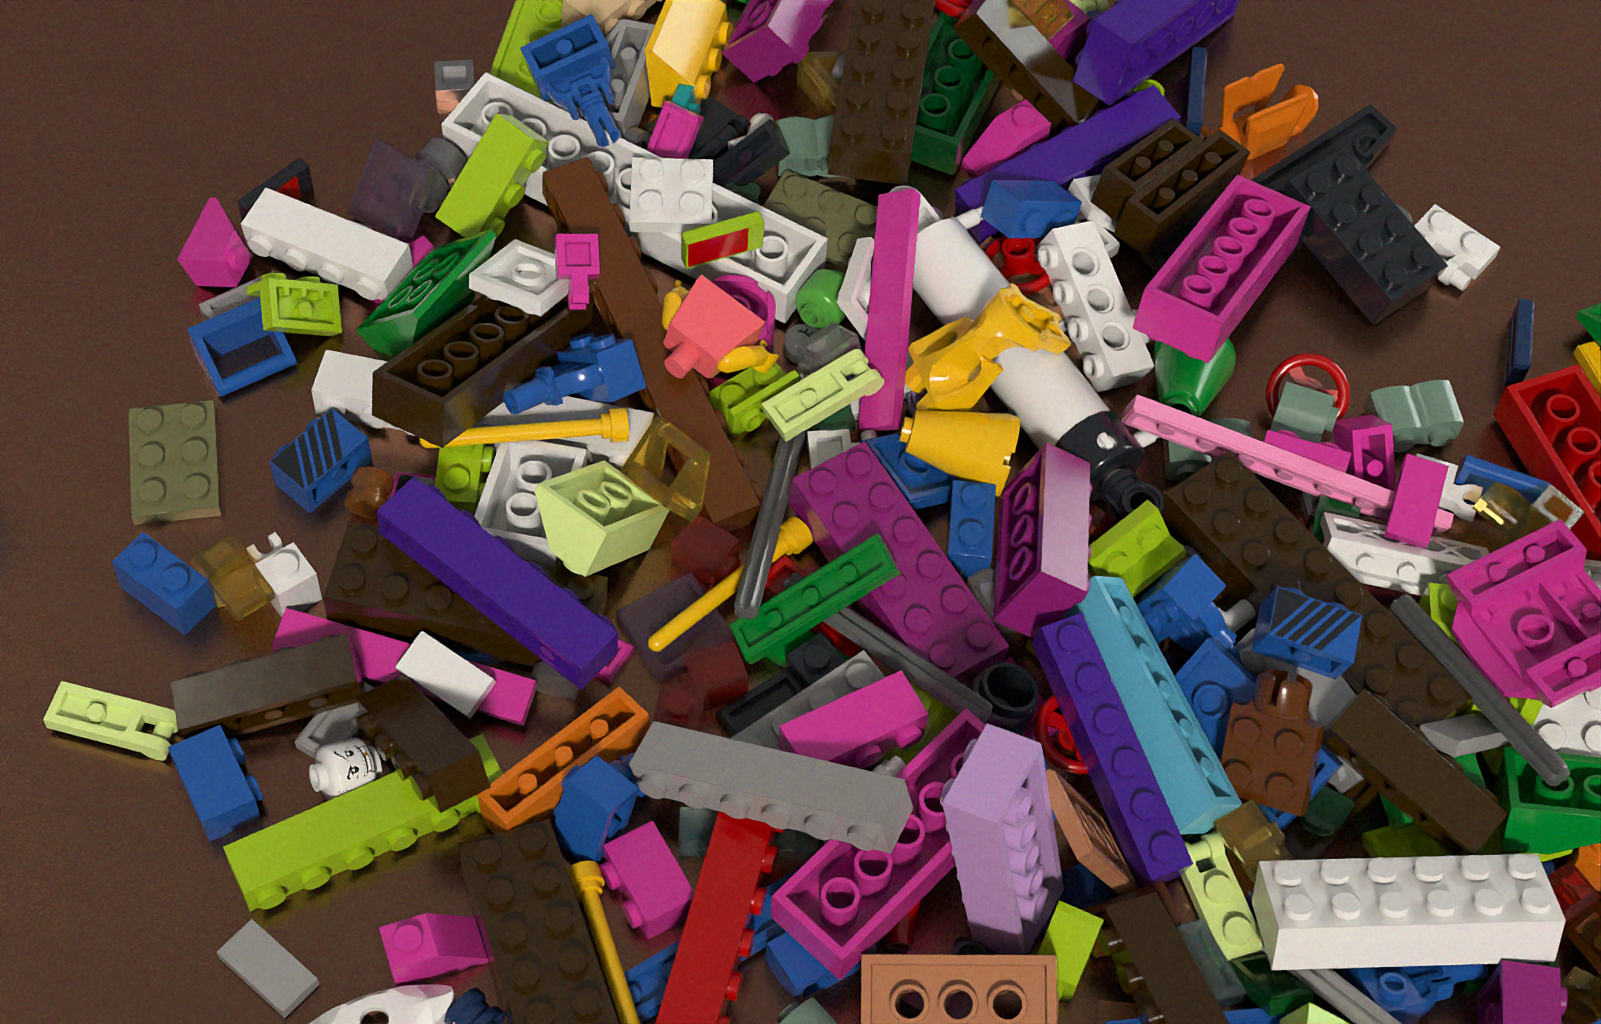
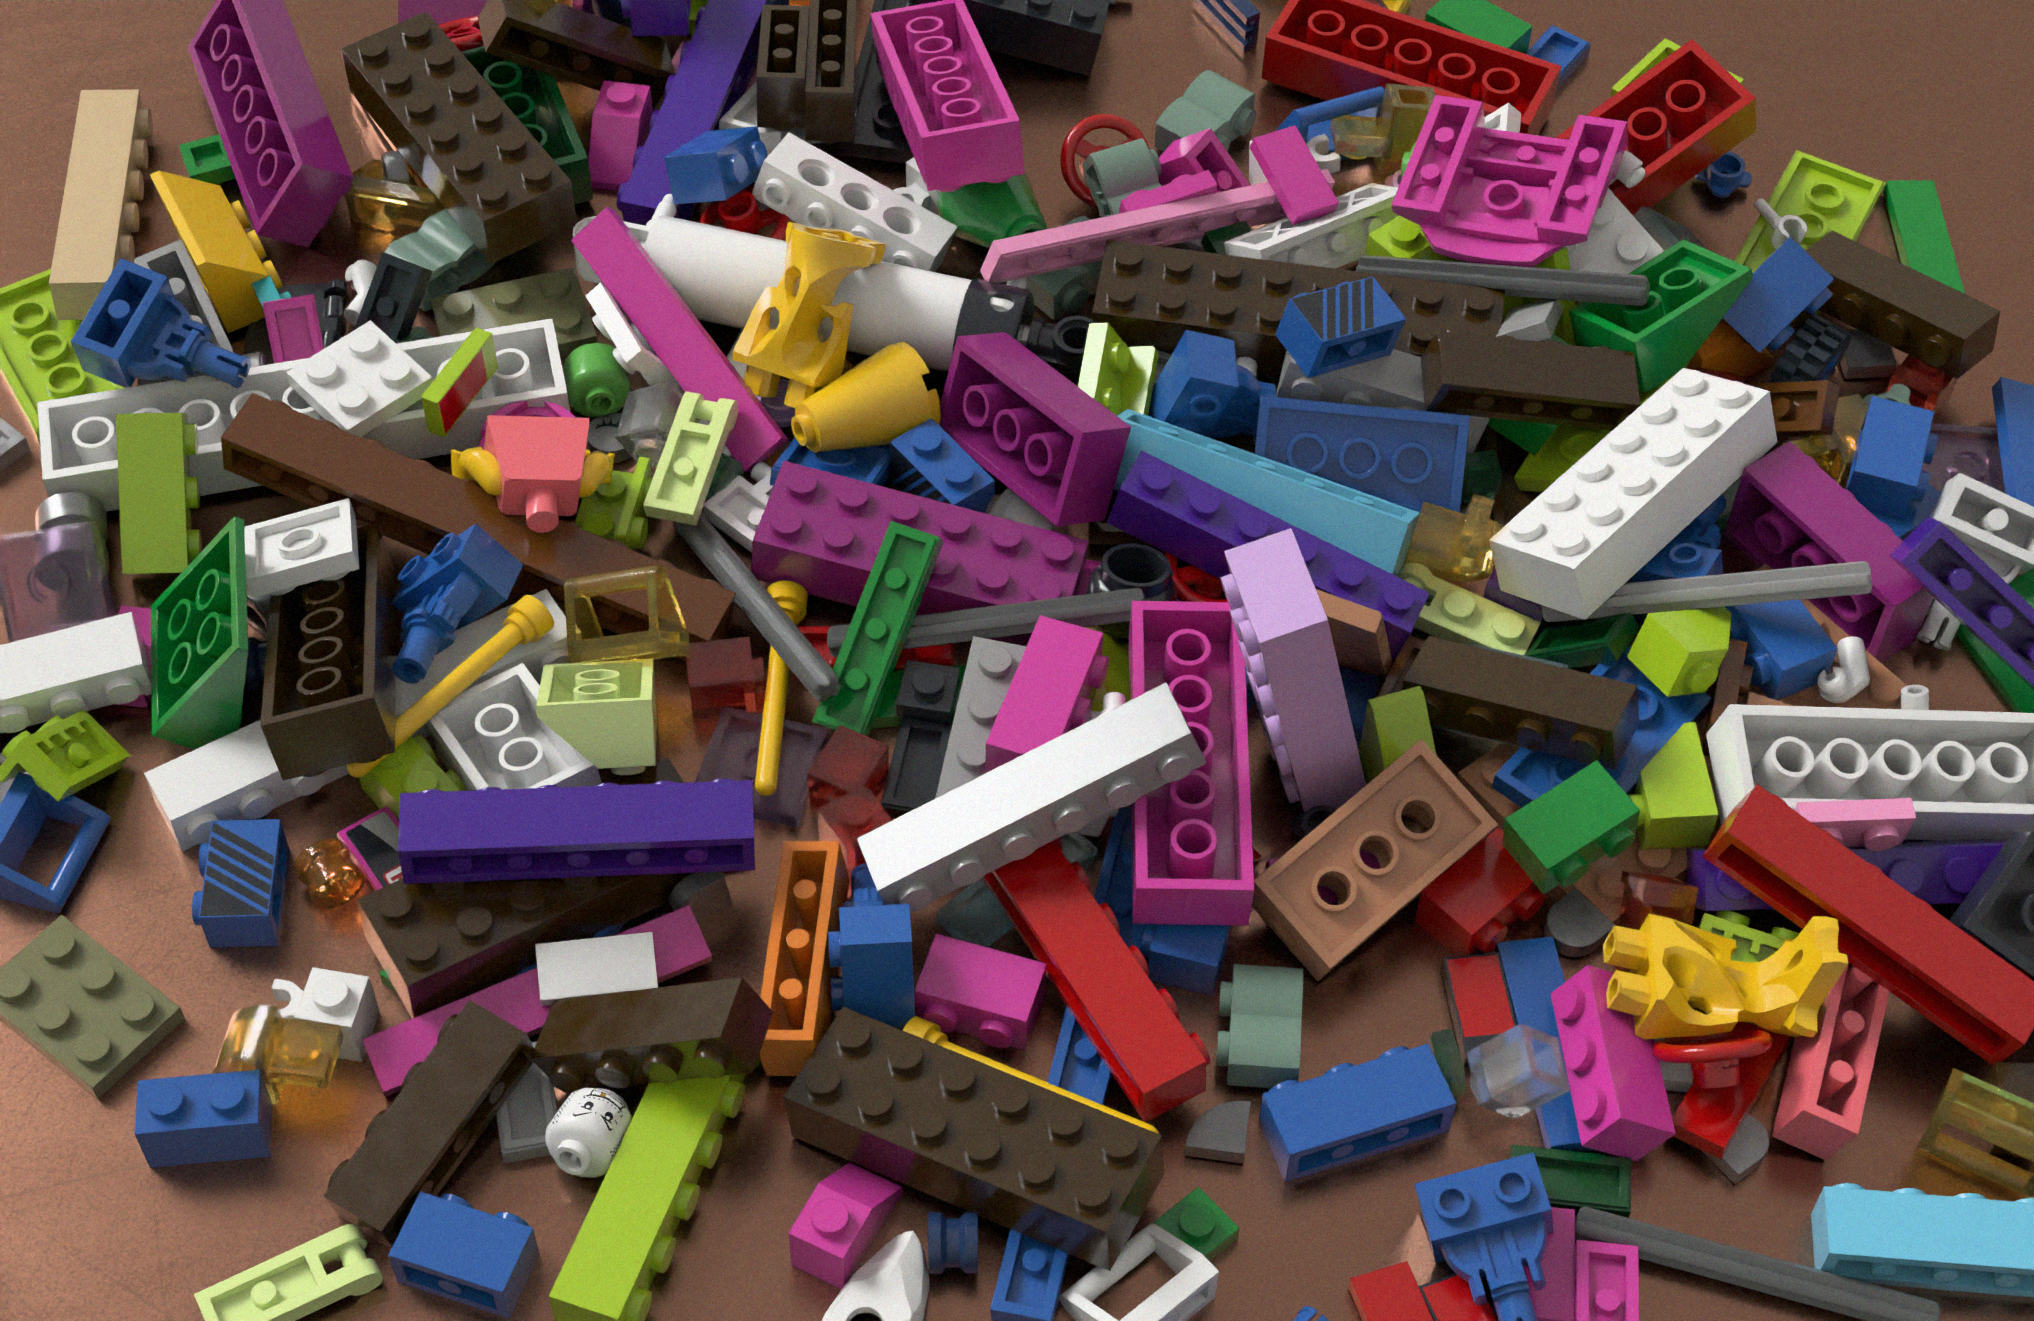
camera: 40 degrees left, 5 degrees down
dark pink plate [554,234,600,310] -> none
reddish brown plate [1220,670,1325,817] -> none

